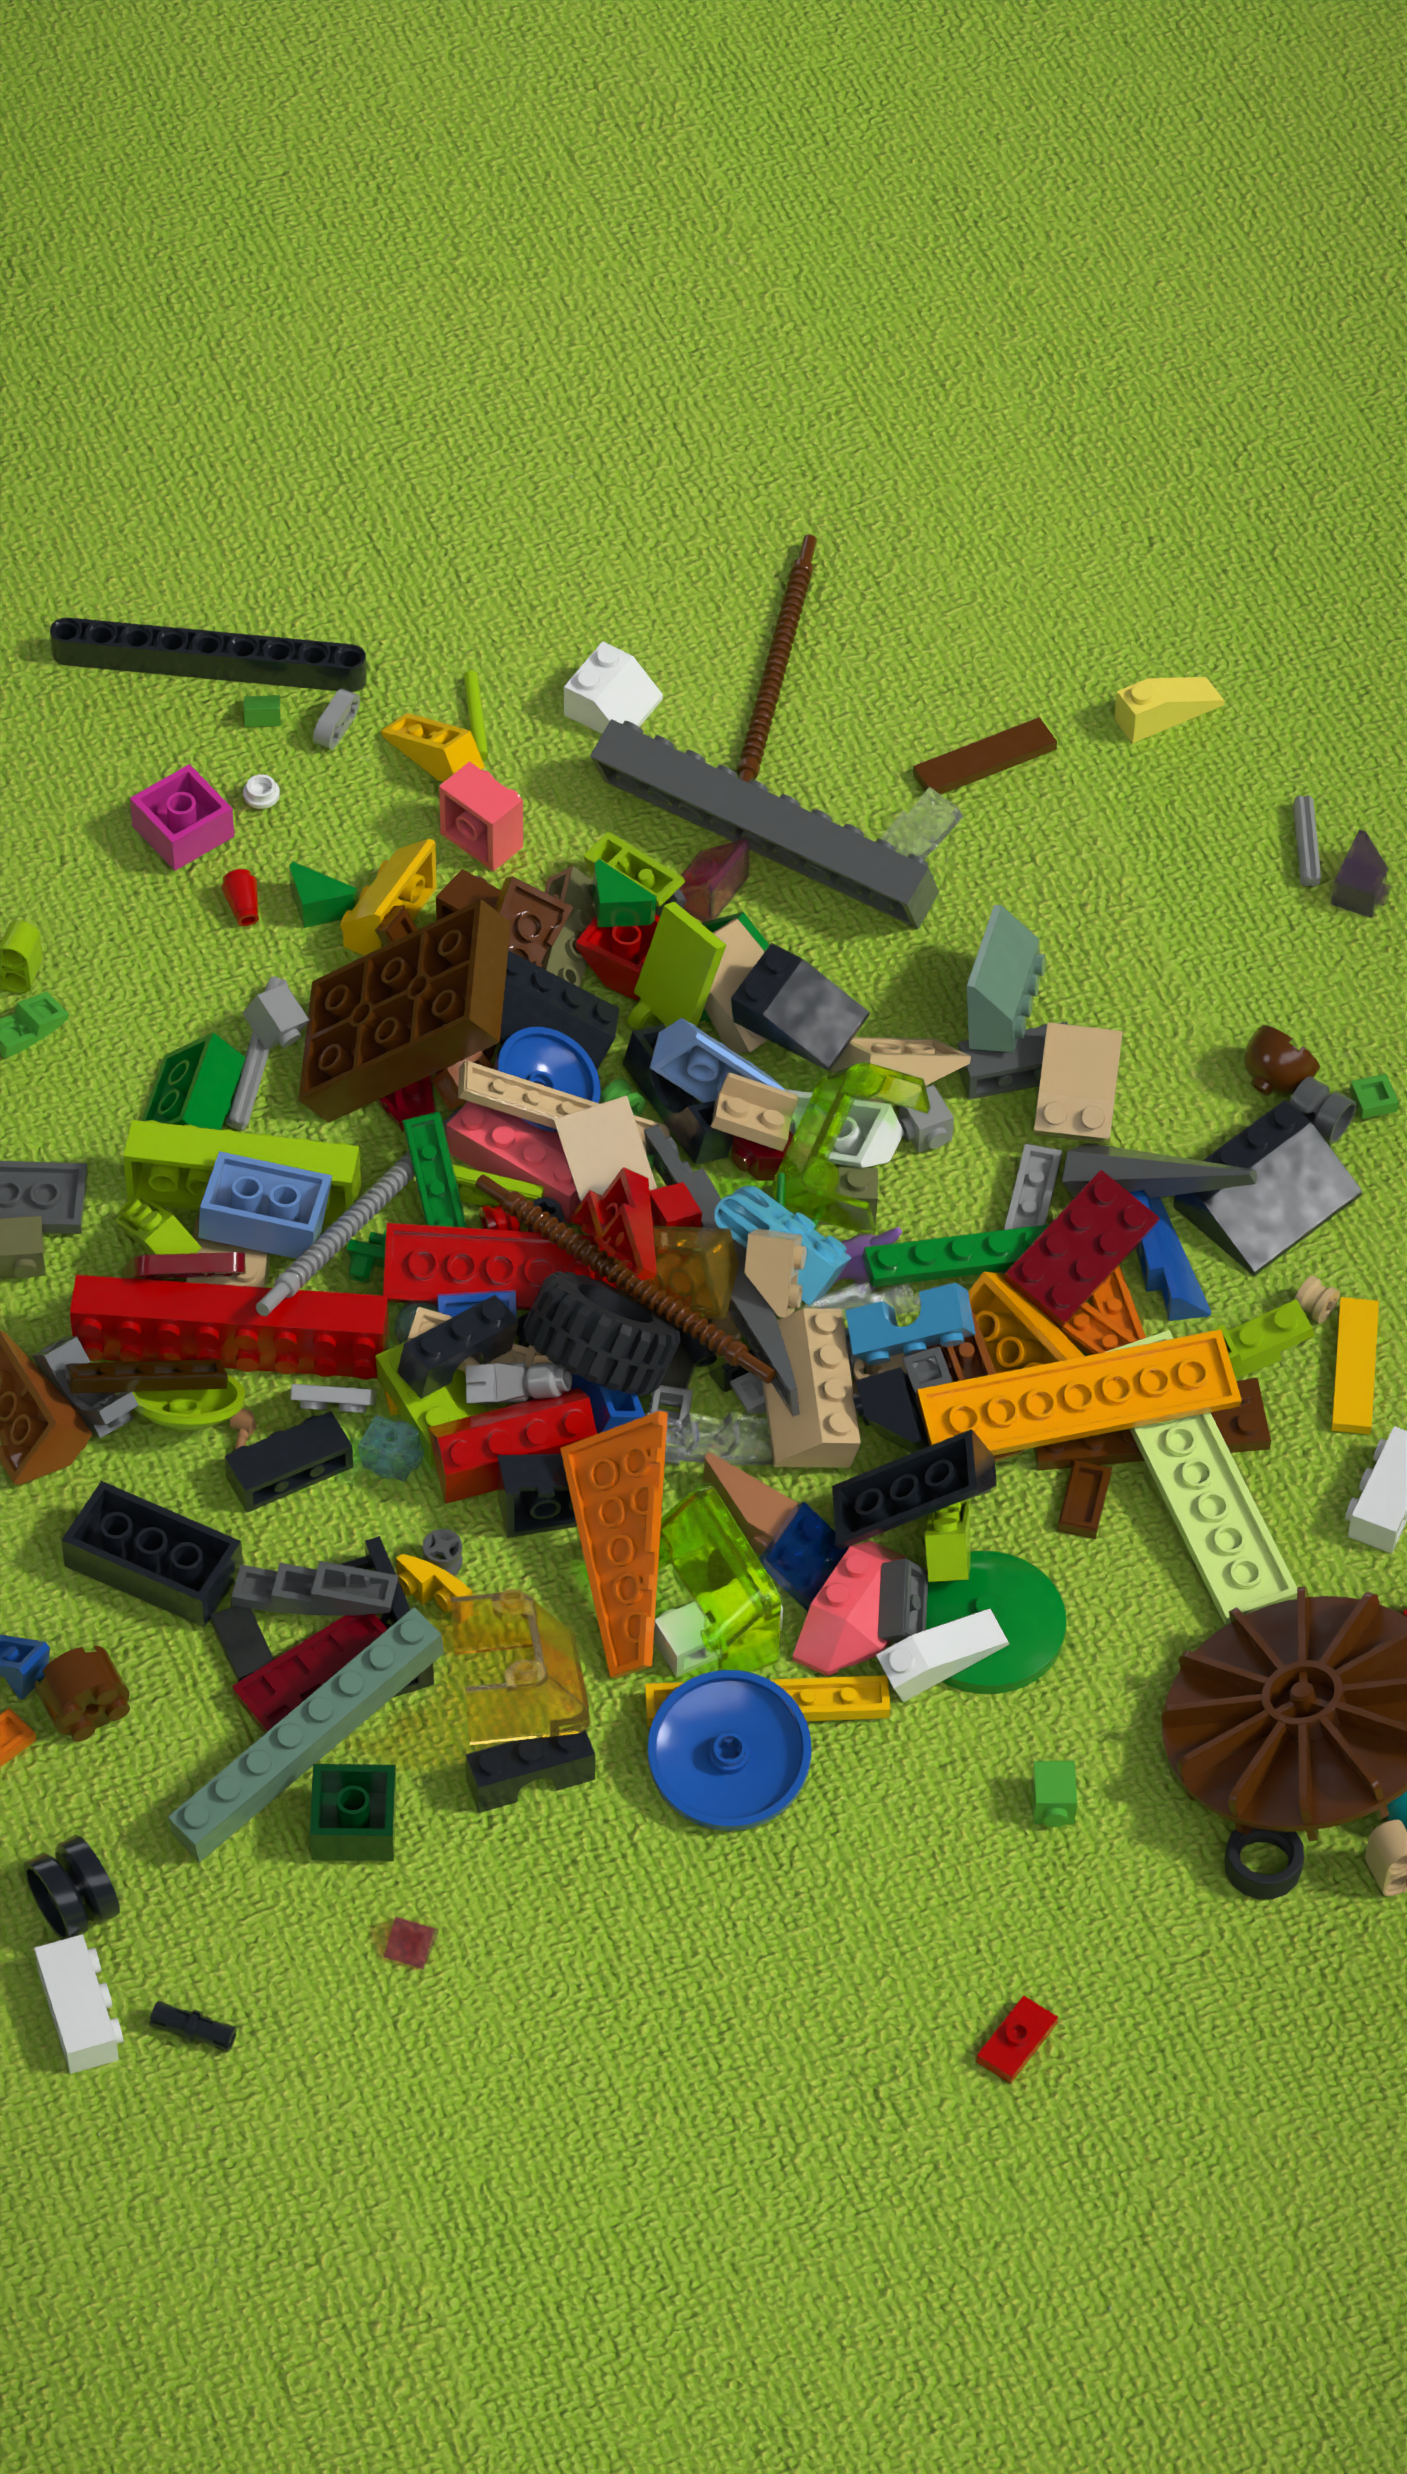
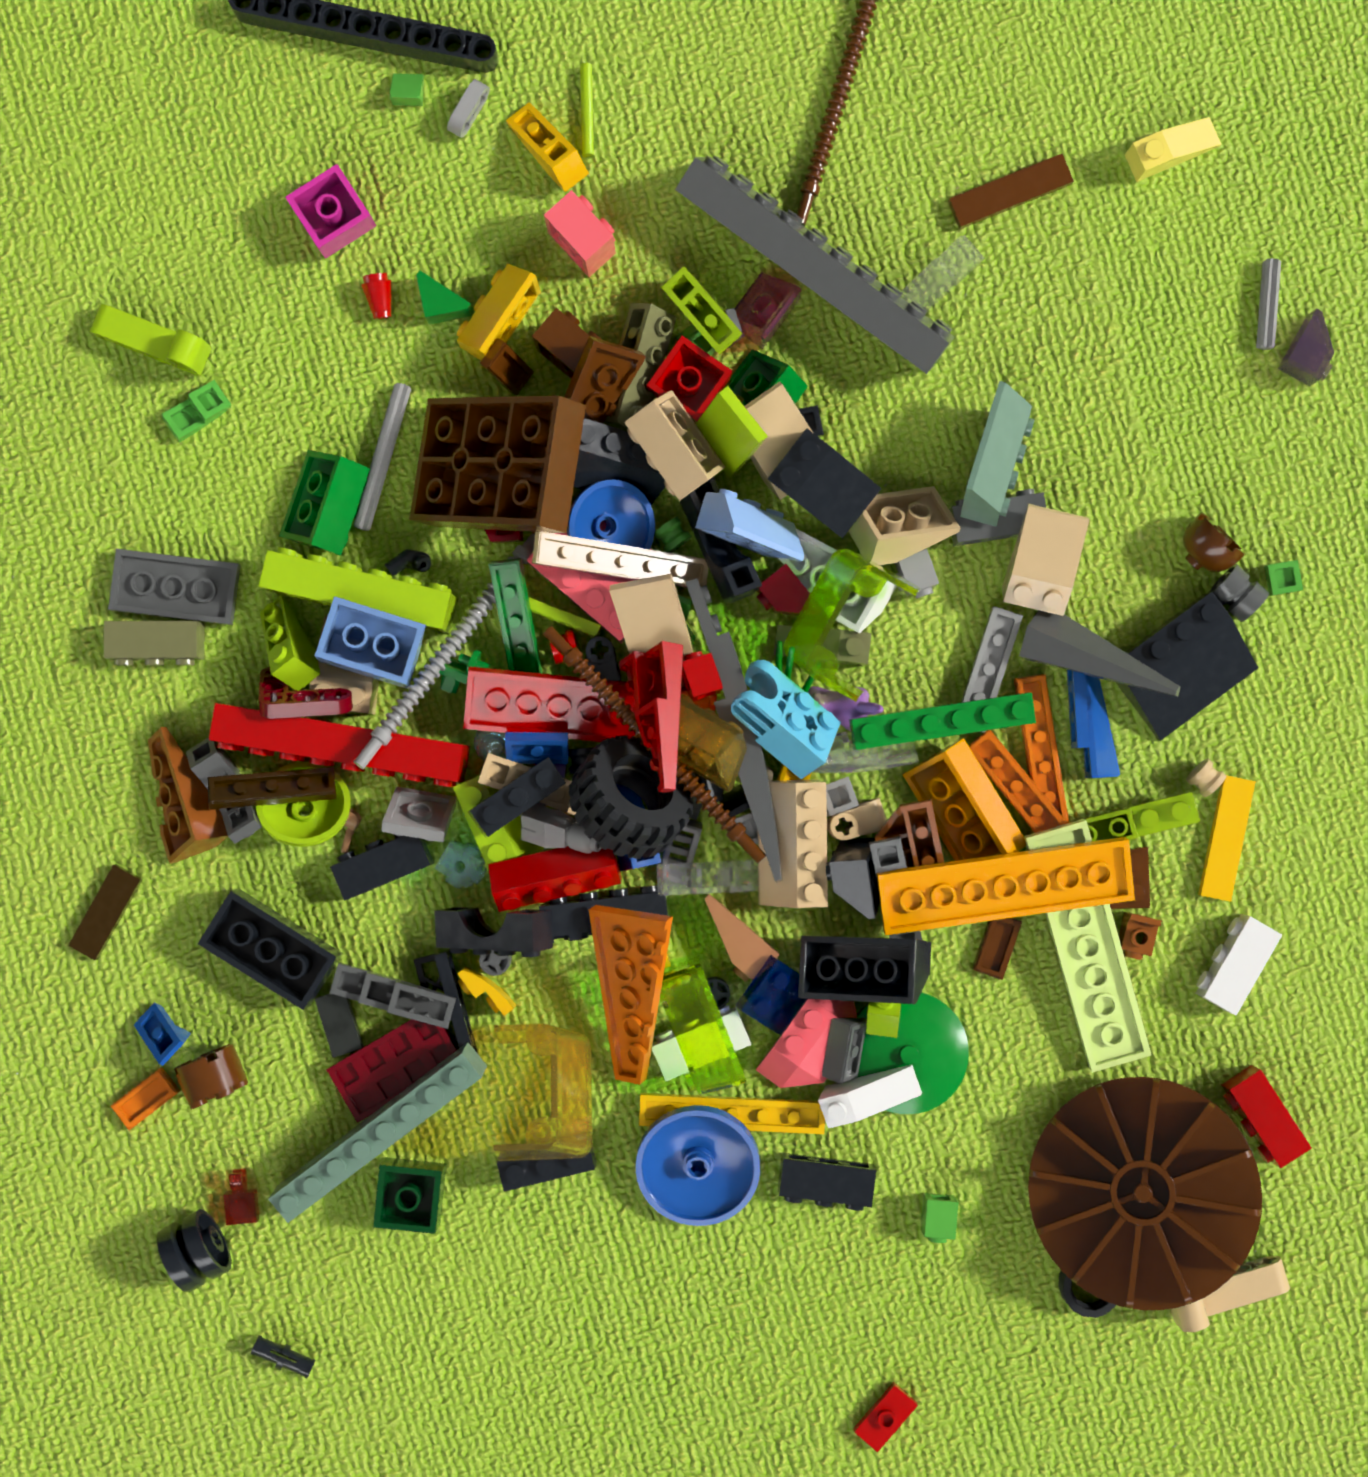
camera: 10 degrees right, 35 degrees up
white brick [34,1934,124,2074] -> none
light grey brick [242,983,309,1050] -> none
white plate [243,774,280,809] -> none
clear pink slope [384,1917,439,1969] -> none
white slope [564,642,663,734] -> none
green slope [592,859,657,927] -> none
tan bracket [711,1073,799,1151] -> none
tan slope [744,1229,807,1318] -> none
dark azure arch [845,1282,976,1365] -> none
dark red plate [1003,1170,1160,1328] -> none
none -> clear red plate [223,1168,260,1225]
none -> black arch [434,907,553,957]
none -> tan slope [624,390,725,501]
none -> black brick [778,1153,877,1211]
none -> dark orange brick [1118,911,1162,960]

